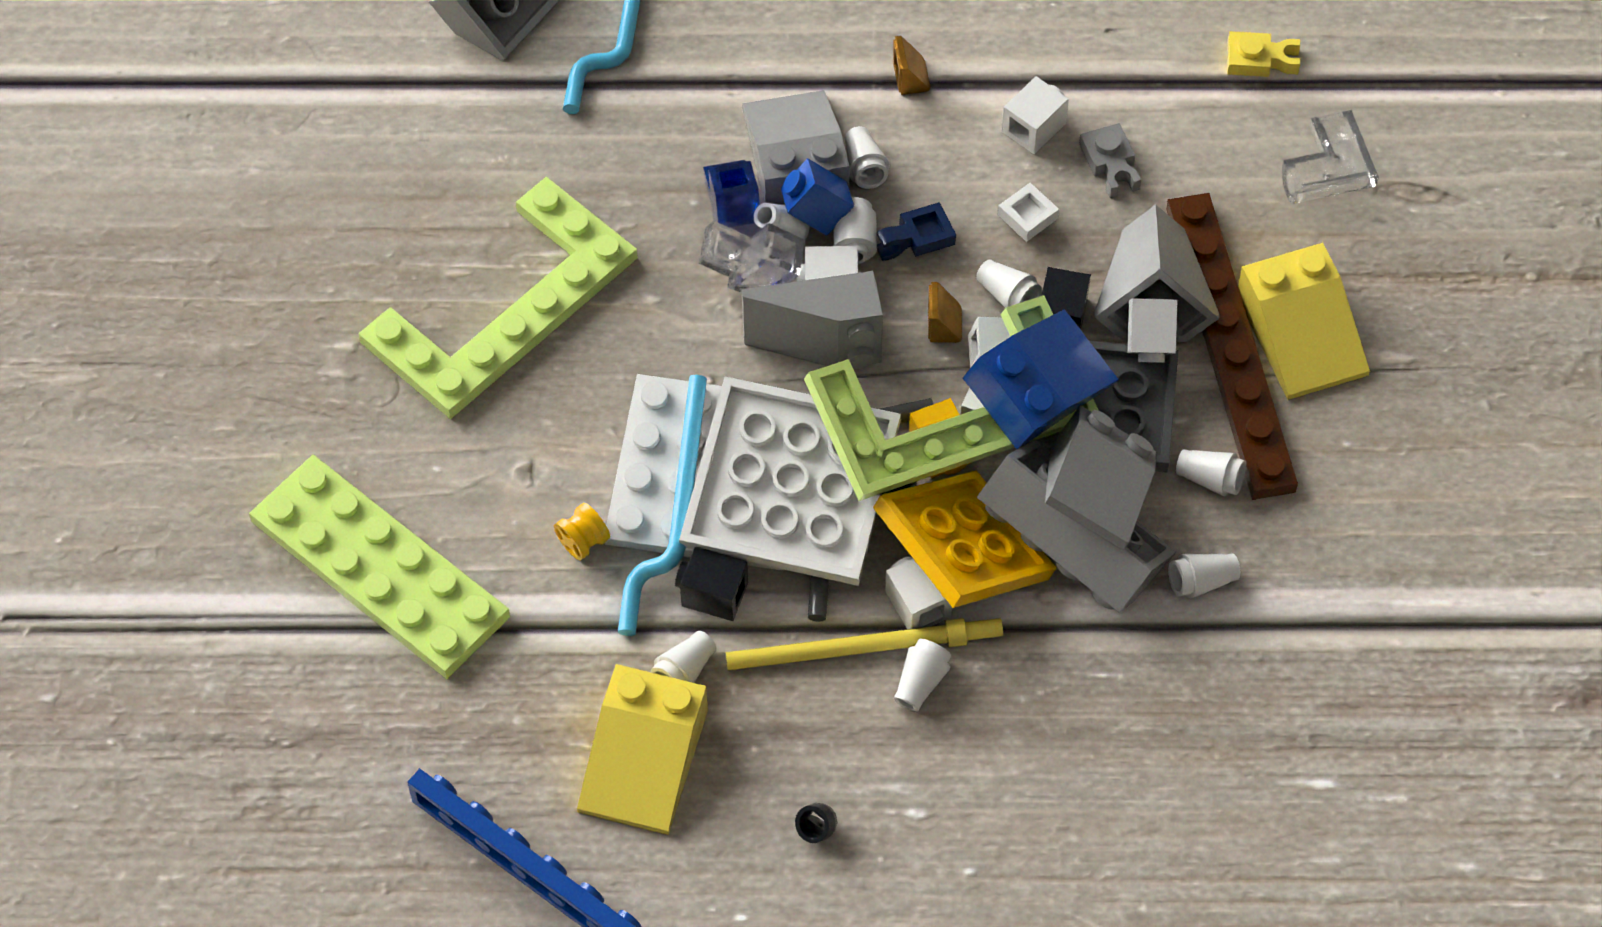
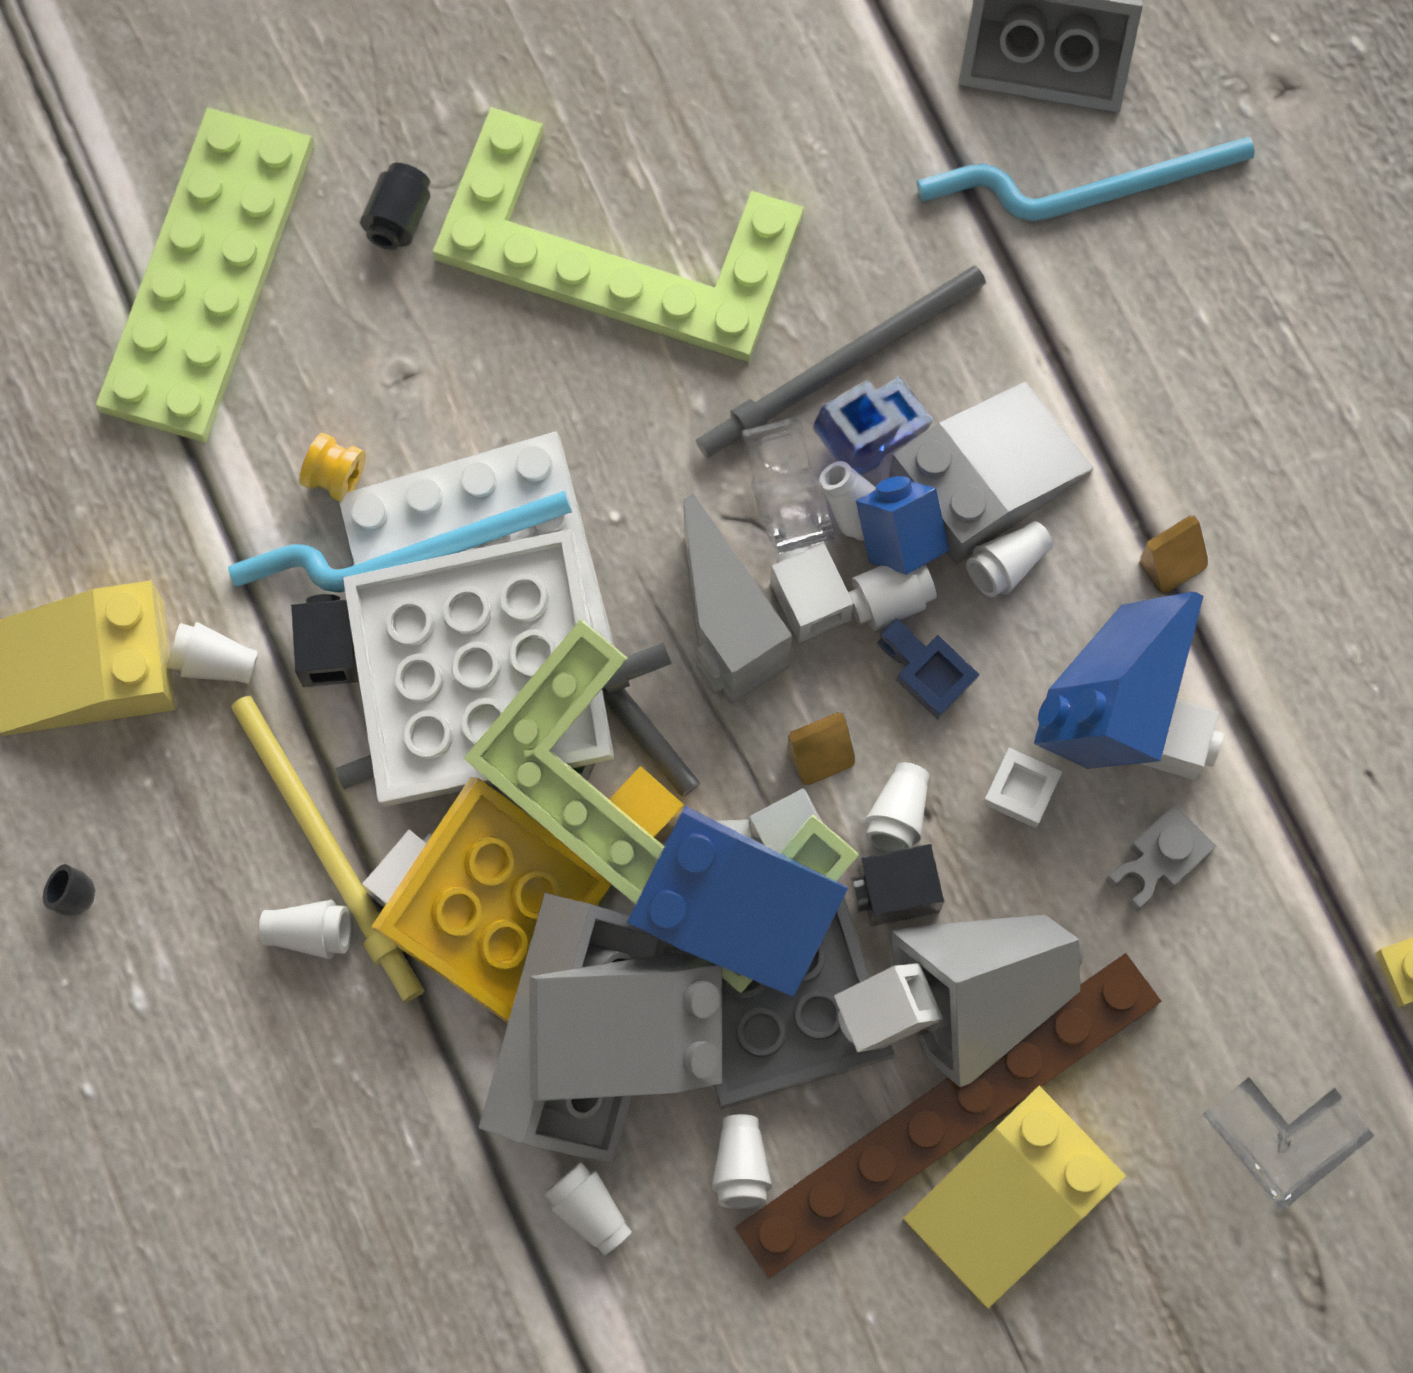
camera: 65 degrees right, 15 degrees up
none -> black brick [360,162,431,250]
none -> dark grey bar [696,265,986,459]
none -> blue slope [1034,591,1204,769]

